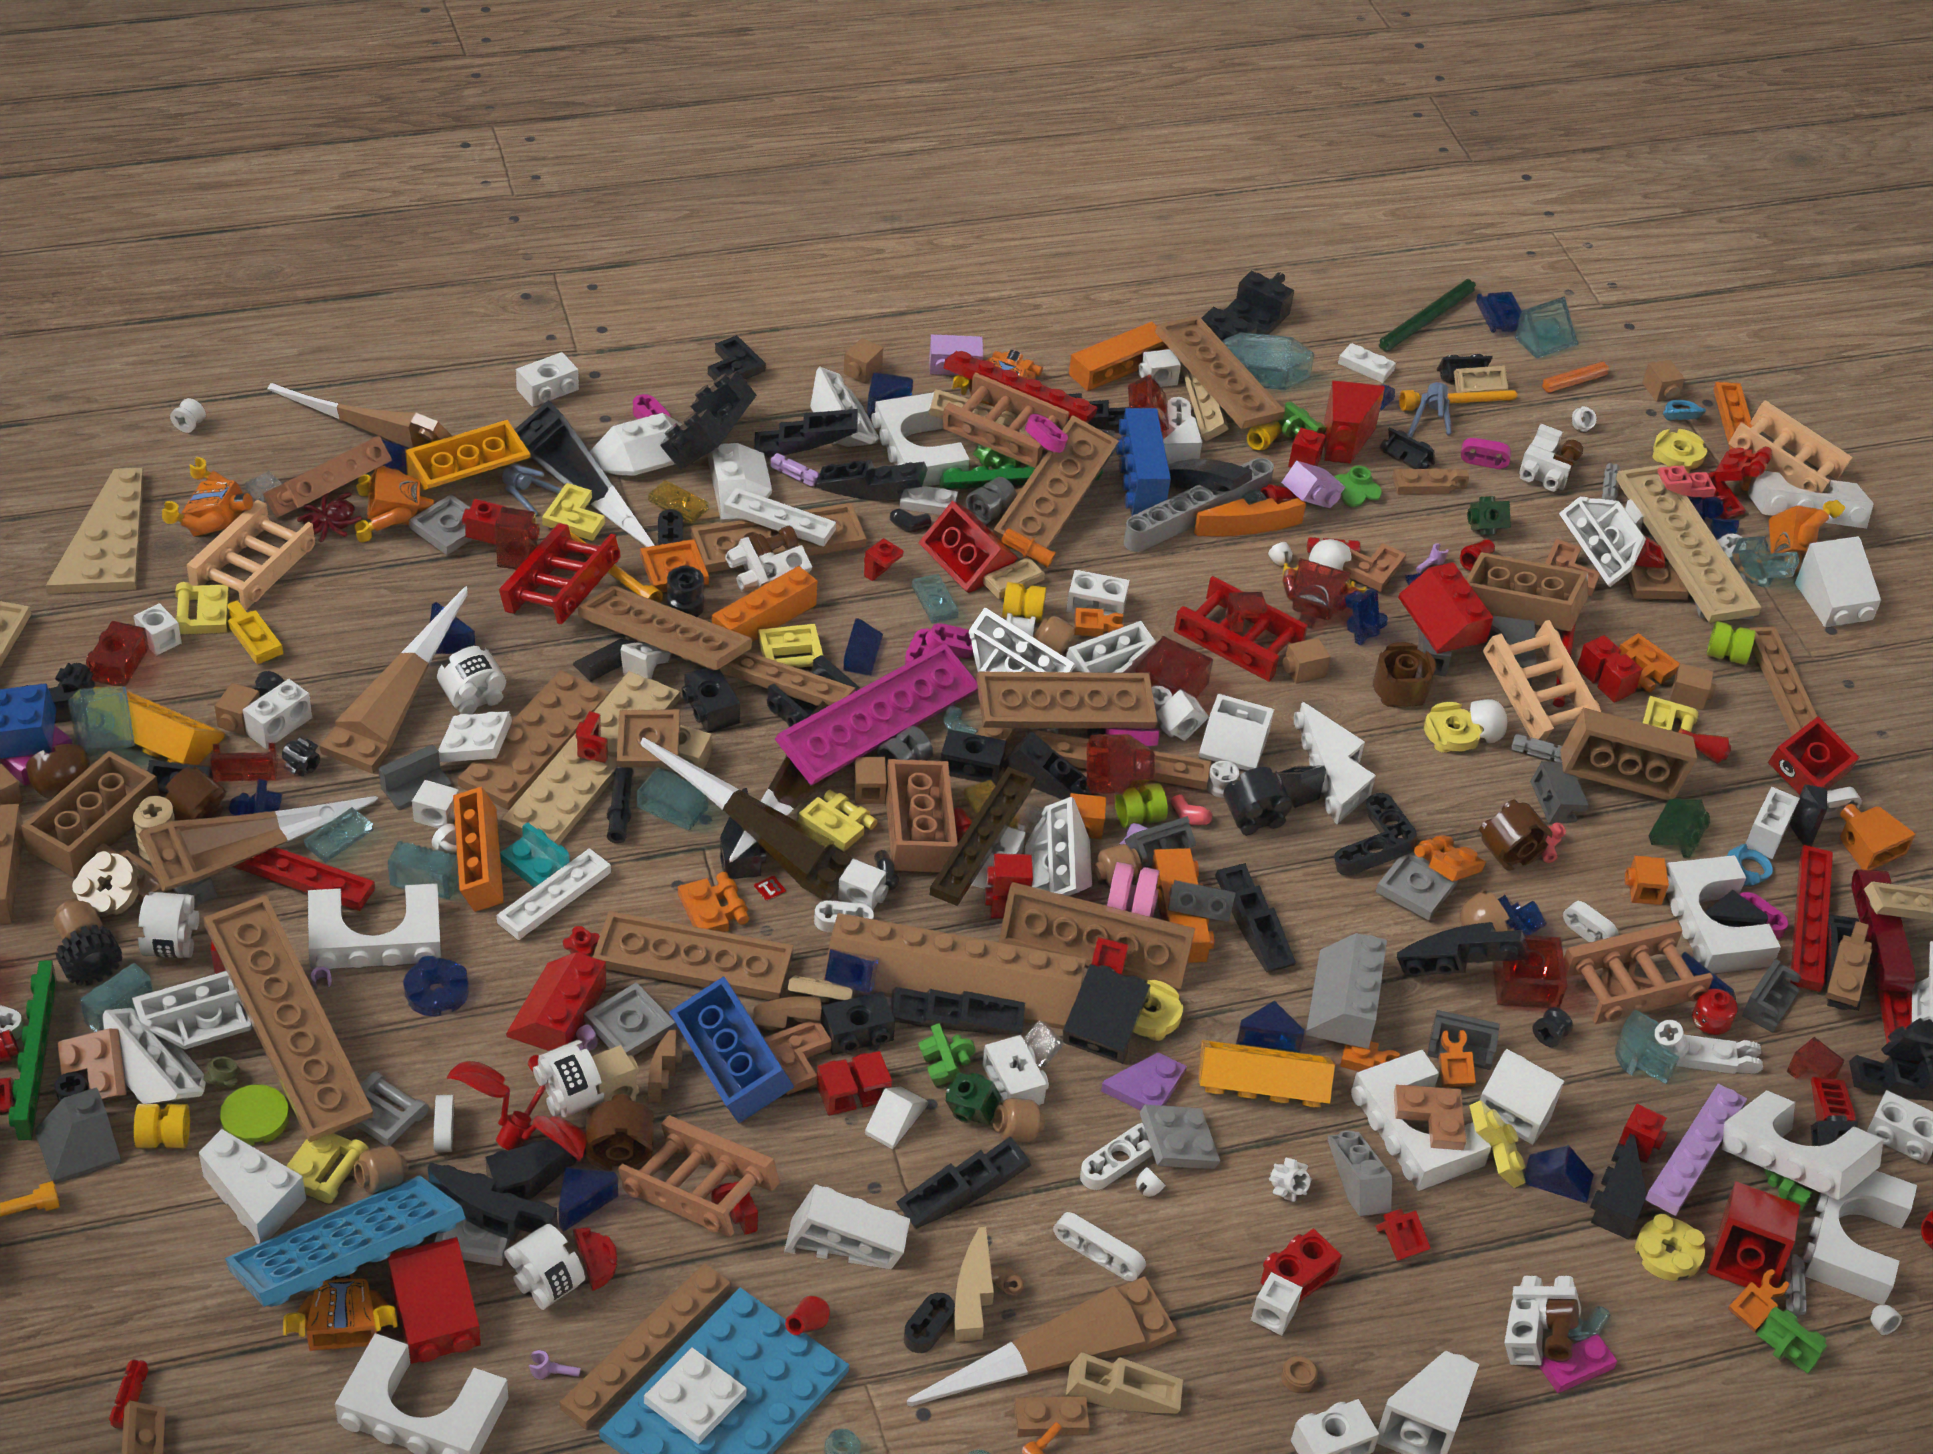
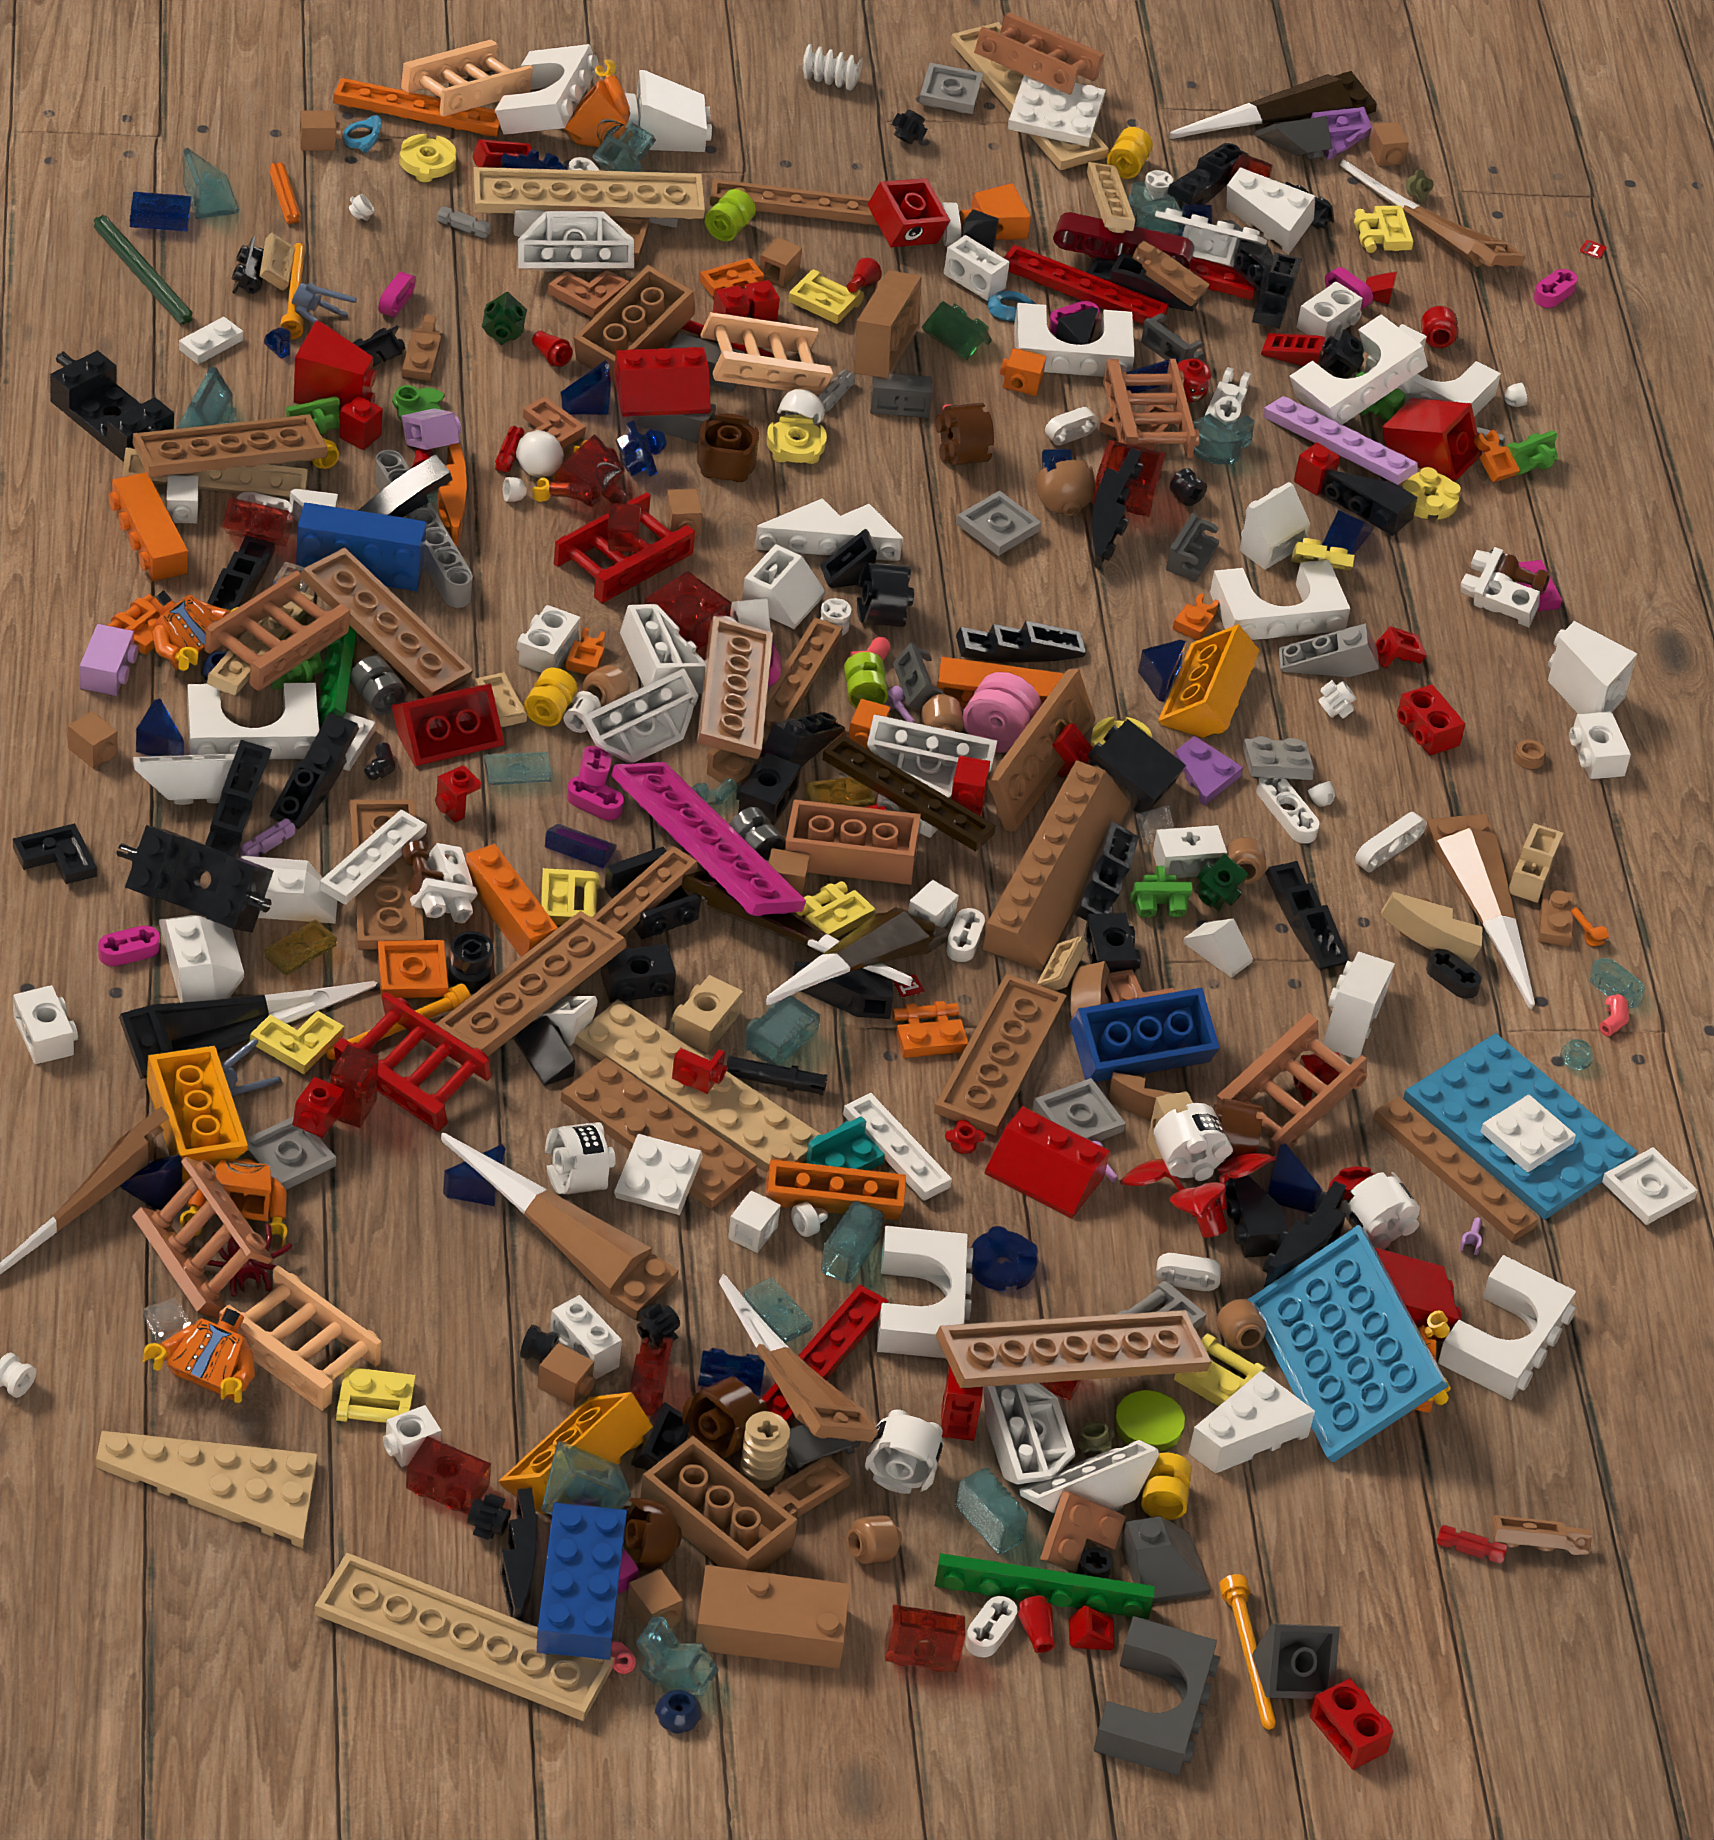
camera: 80 degrees left, 0 degrees up
black tyre [56,925,123,986] -> none
tan plate [72,851,139,917] -> none
yellow hinge [227,600,284,665] -> none
dark grey panel [379,744,451,810] -> none
medium nougat plate [616,709,681,767] -> none
black beam [658,509,683,545] -> none
red cone [785,1296,830,1335] -> none
red piece [816,1051,892,1116] -> none
clear blue slope [825,949,879,993] -> none
black arm [874,850,899,890] -> none
red plate [943,351,1097,423] -> none
orange axle [1001,528,1056,568] -> none
dark pink beam [1025,414,1068,453] -> none
clear red piece [1087,734,1155,795] -> none
dark grey hinge [1168,880,1236,922] -> none
white brick [1251,1272,1302,1336] -> none
light grey slope [1305,933,1387,1049] -> none
black beam [1334,793,1418,876] -> none
nougat plate [1394,1084,1466,1150] -> none
orange plate [1414,835,1486,882] -> none
lavender hand [1416,543,1449,573] -> none
orange plate [1439,1030,1476,1088] -> none
white hips [1519,424,1583,492] -> none
coral slope [1657,466,1716,497] -> none
red plate [1715,446,1772,482] -> none
clear red panel [1786,1037,1845,1079] -> none

